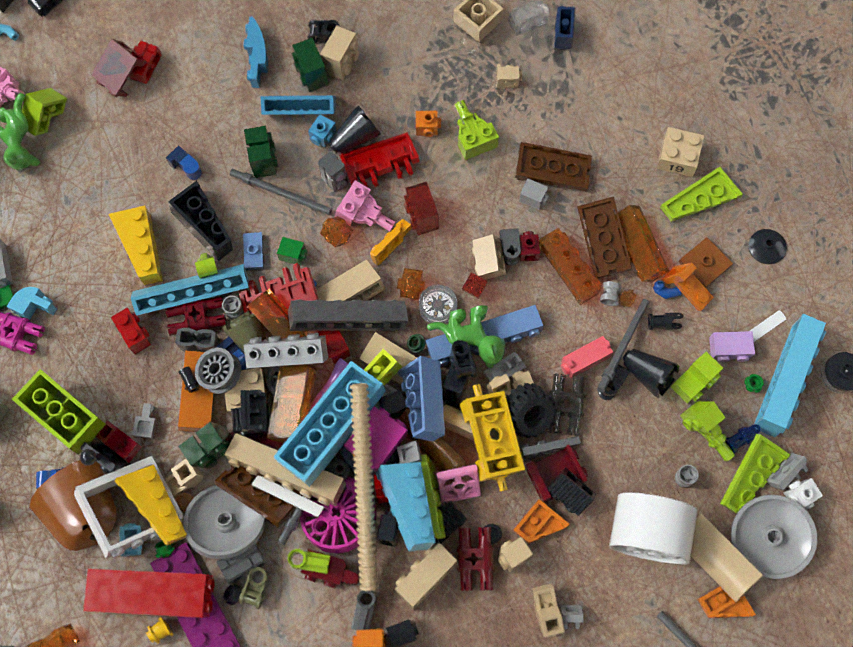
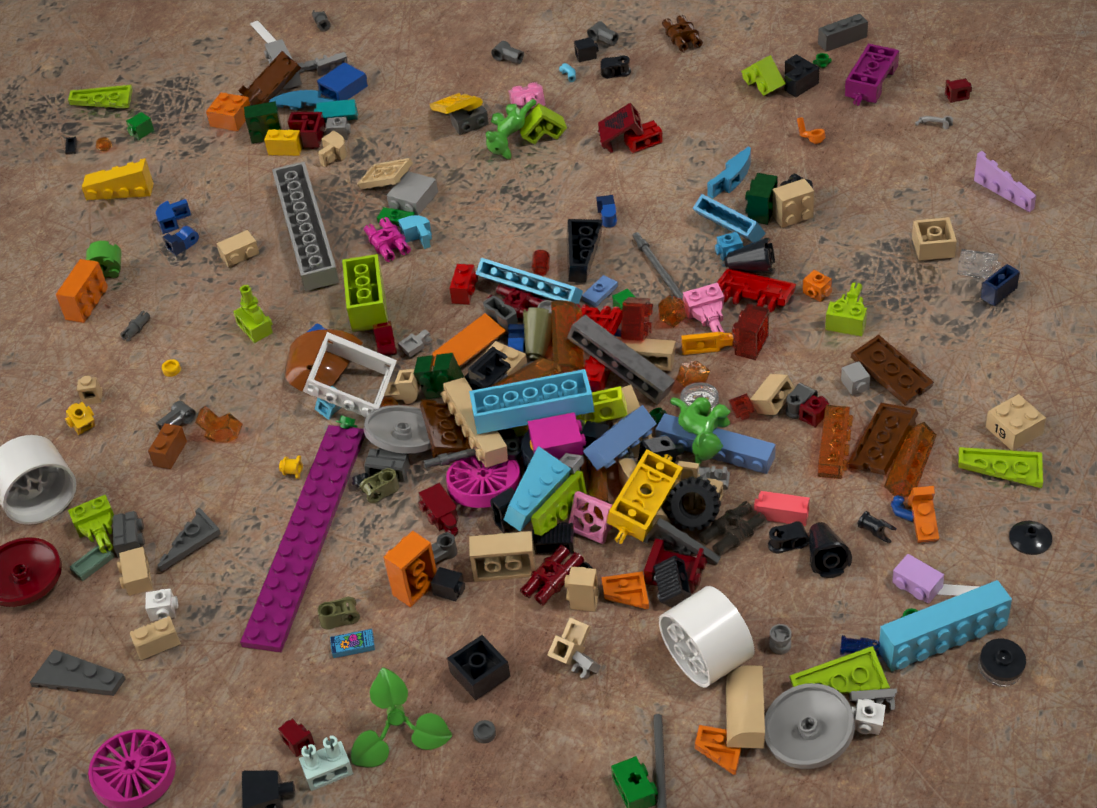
camera: 45 degrees right, 25 degrees down
black plate [80,442,131,473] -> none
red brick [83,569,215,618] -> none
yellow wedge [109,205,163,285] -> none
yellow wing [115,465,187,545] -> none
black pin [178,366,200,393] -> none
lime piece [195,253,218,278] -> none
dark grey wheel [195,348,241,394] -> none
light grey brick [243,333,328,368] -> none
dark green piece [244,125,279,178] -> none
white sticker [252,475,324,517] -> none
lime piece [288,549,330,574] -> none
dark grey brick [318,152,348,192] -> none
tan piece [350,383,378,591] -> none
black piece [449,340,476,380] -> none
tan brick [496,64,522,89] -> none
dark grey bar [597,299,649,393] -> none
light grey wheel [600,281,621,306] -> none
clear orange plate [620,289,637,307] -> none
lime brick [671,351,723,404] -> none
dark orange plate [679,237,733,288] -> none
lime brick [680,401,735,461] -> none
none -> clear red brick [532,250,550,276]
none -> clear red brick [621,297,653,341]

